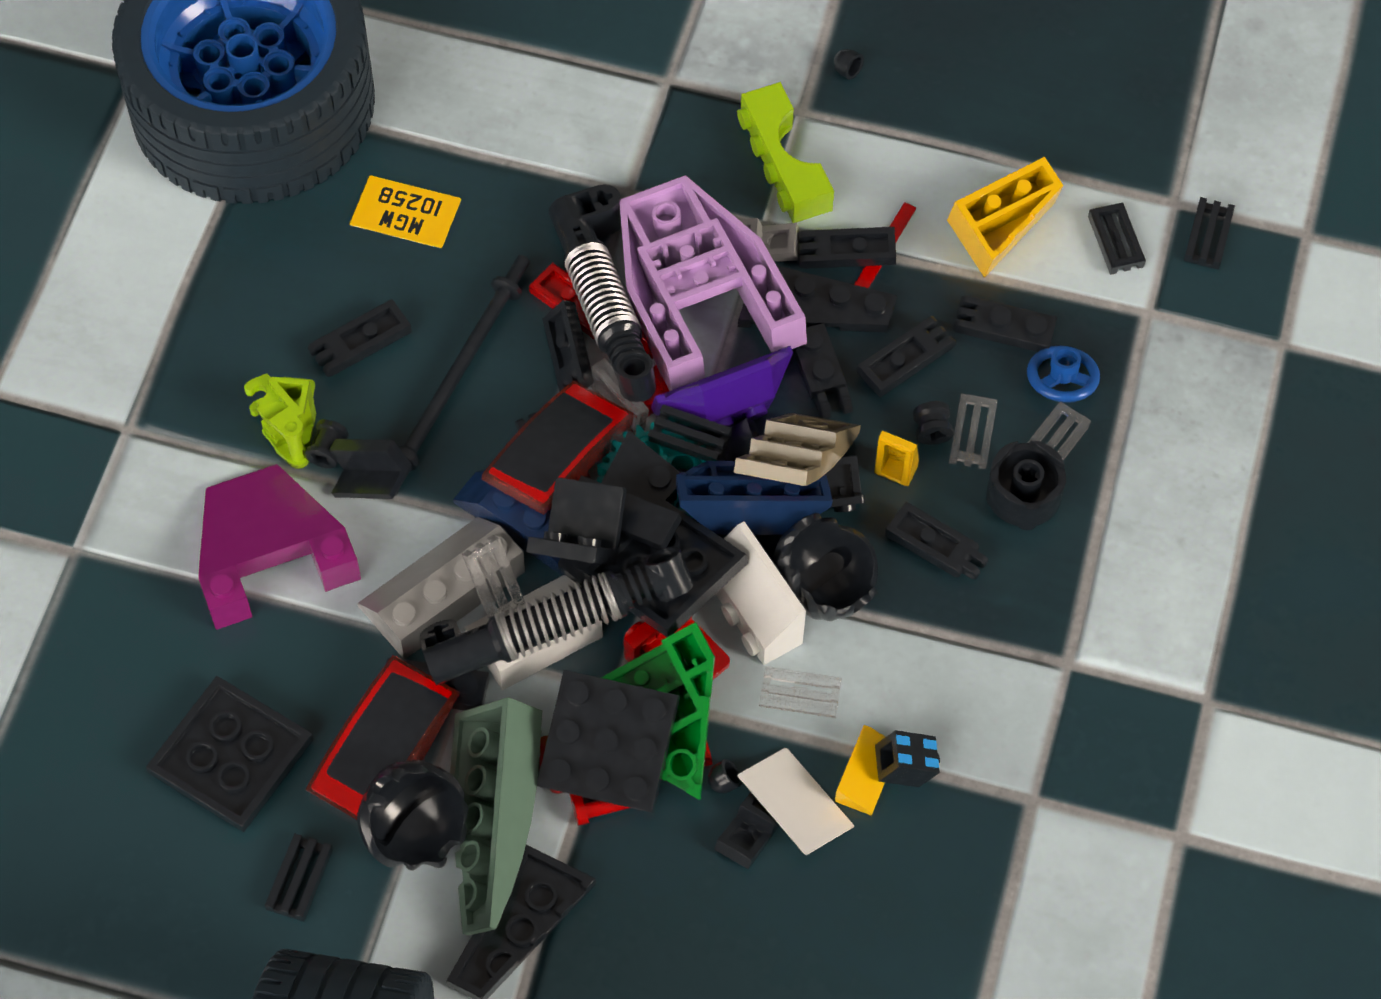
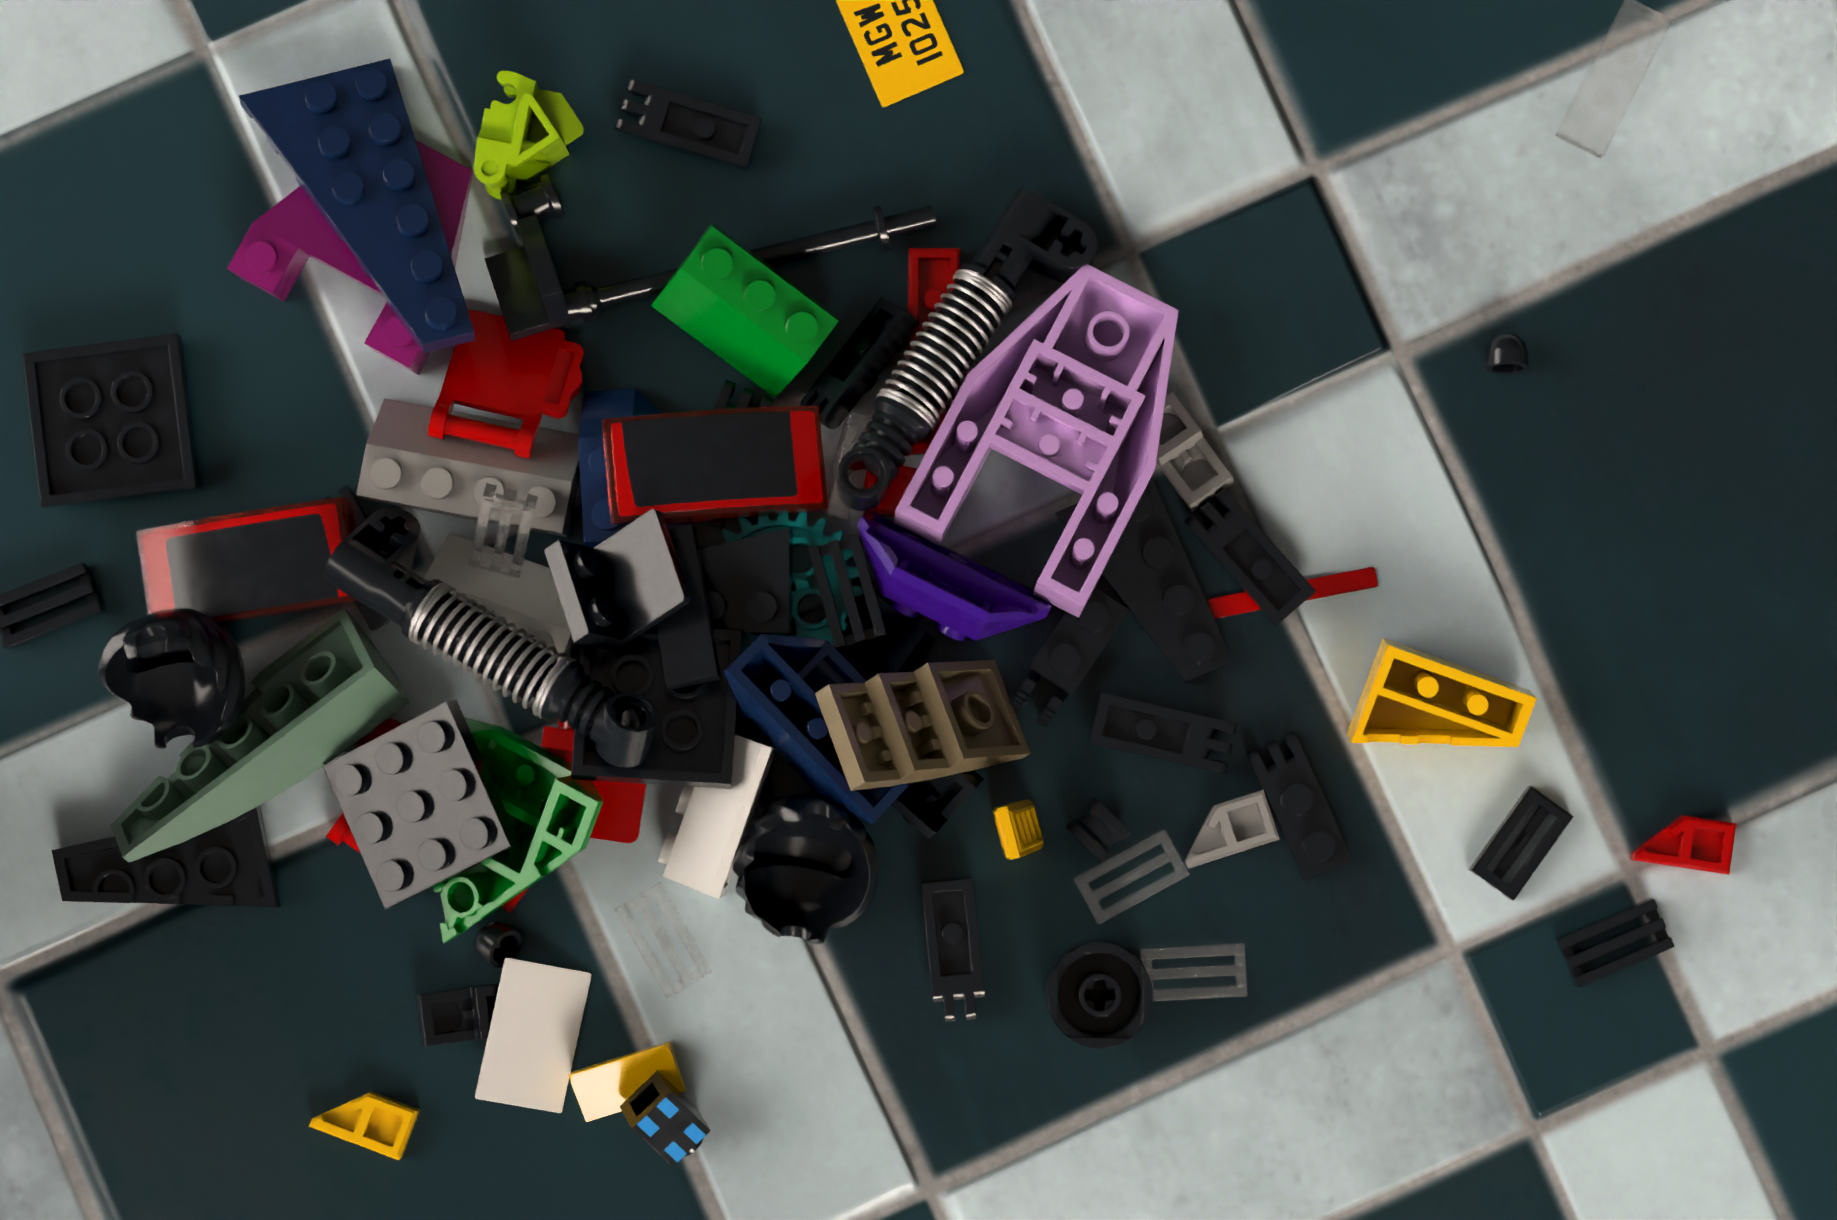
camera: 50 degrees right, 25 degrees up
lime arch [737,82,834,223] -> none
blue piece [1027,346,1100,402] -> none
none -> dark blue wing [239,58,475,353]
none -> yellow tile [309,1091,420,1160]
none -> red piece [428,310,584,460]
none -> green slope [651,222,839,399]
none -> light grey tile [1185,790,1279,869]
none -> red tile [1630,815,1736,875]

